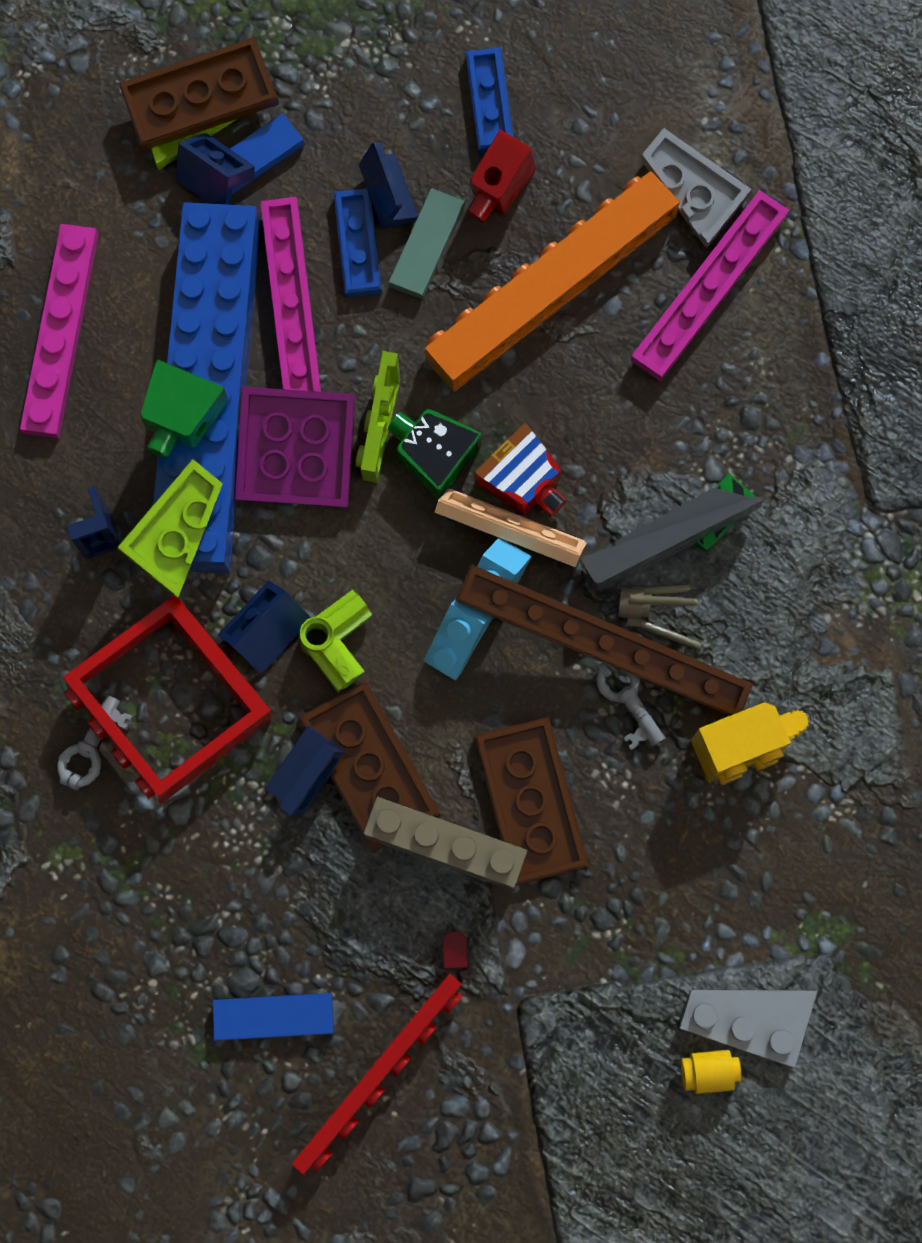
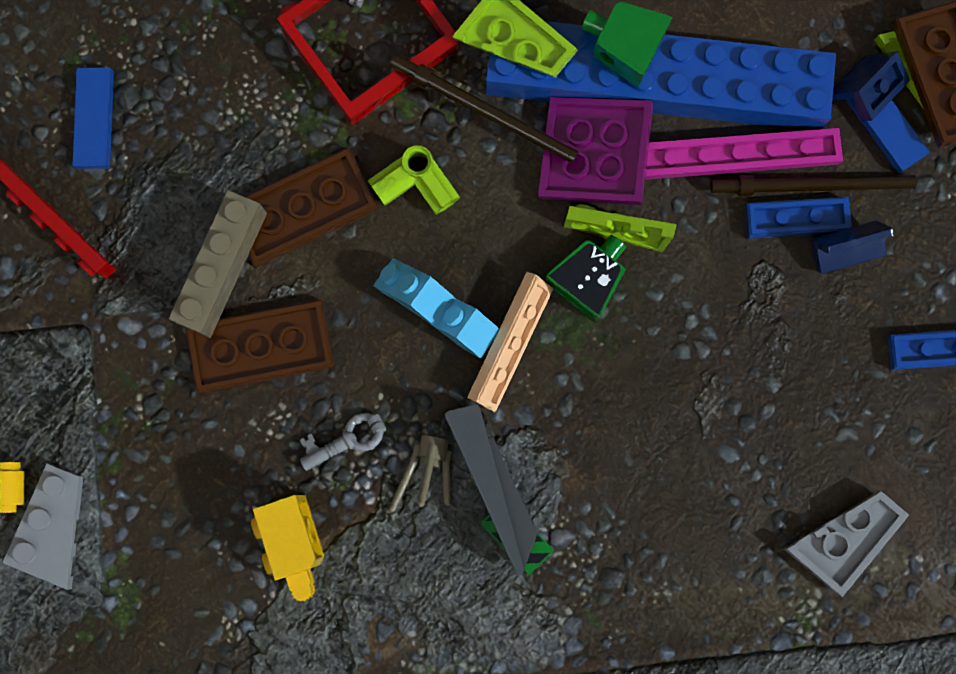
camera: 90 degrees right, 5 degrees up
dark blue panel [217,580,311,673] -> none
dark blue panel [266,727,346,816] -> none
sand green tile [389,188,465,300] -> none
orange brick [425,171,680,393] -> none
dark red piece [443,932,468,969] -> none
reddish brown tile [455,564,753,716] -> none
red torso [466,129,536,223] -> none
torso [475,423,567,517] -> none
dark pink plate [630,190,789,382] -> none
none -> dark brown bar [389,54,578,164]
none -> dark brown bar [710,175,917,196]

